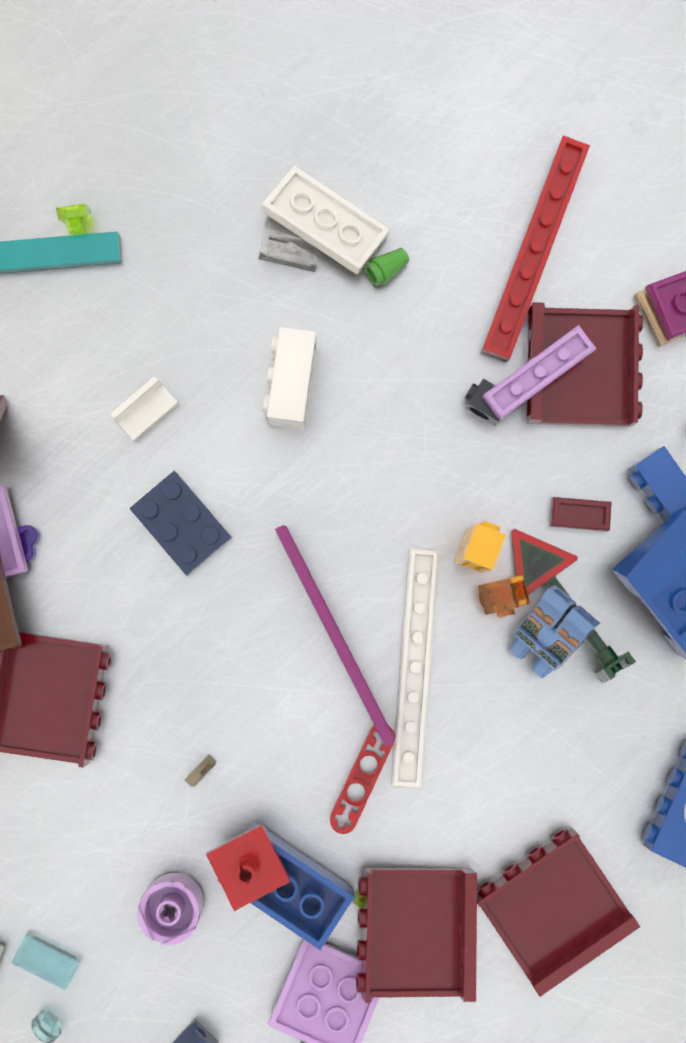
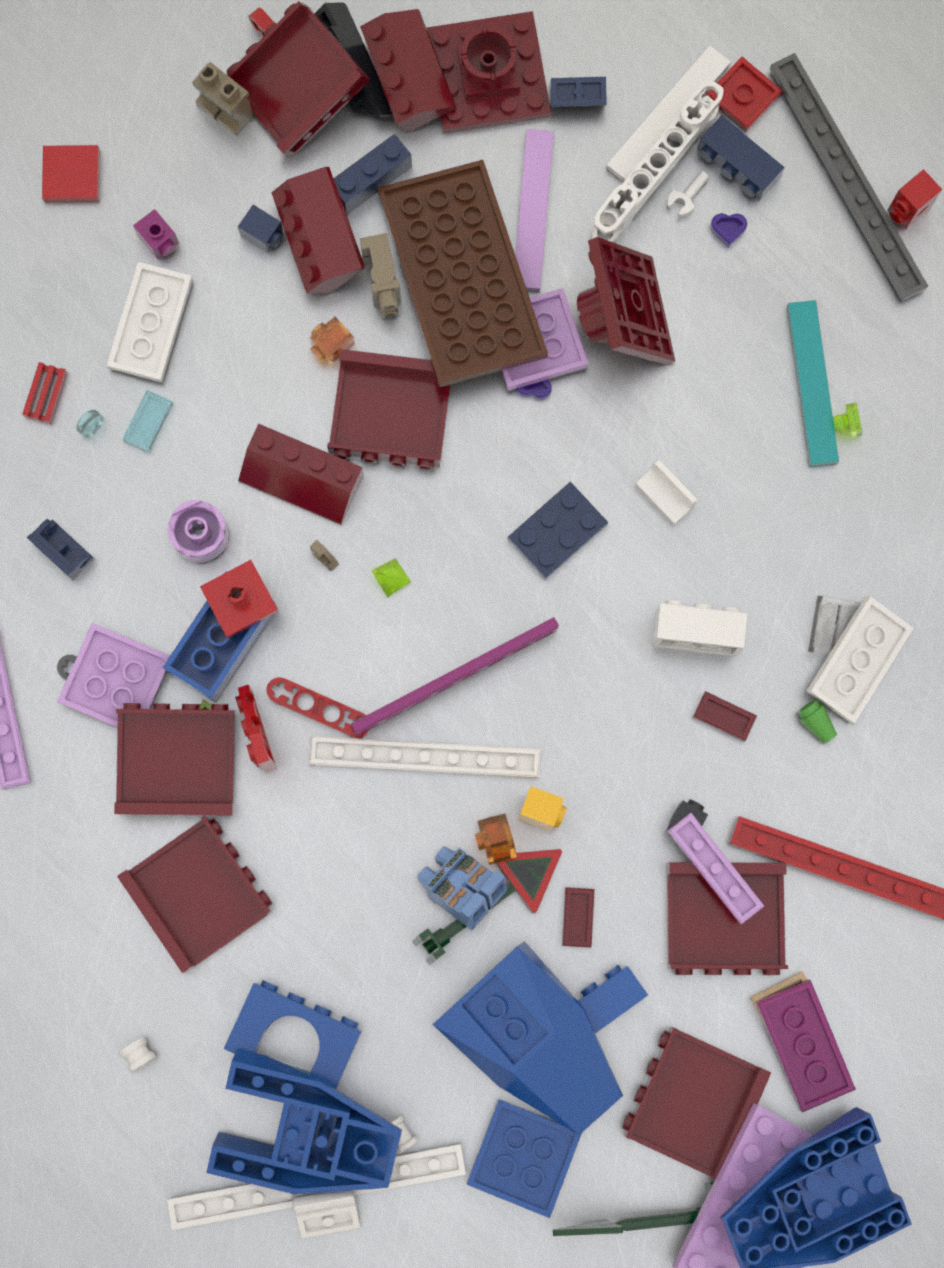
camera: 90 degrees right, 5 degrees down
none -> red plate [235,684,277,772]
none -> dark red slope [238,423,364,525]
none -> clear neon green slope [371,558,411,597]
none -> dark red tile [692,691,757,742]

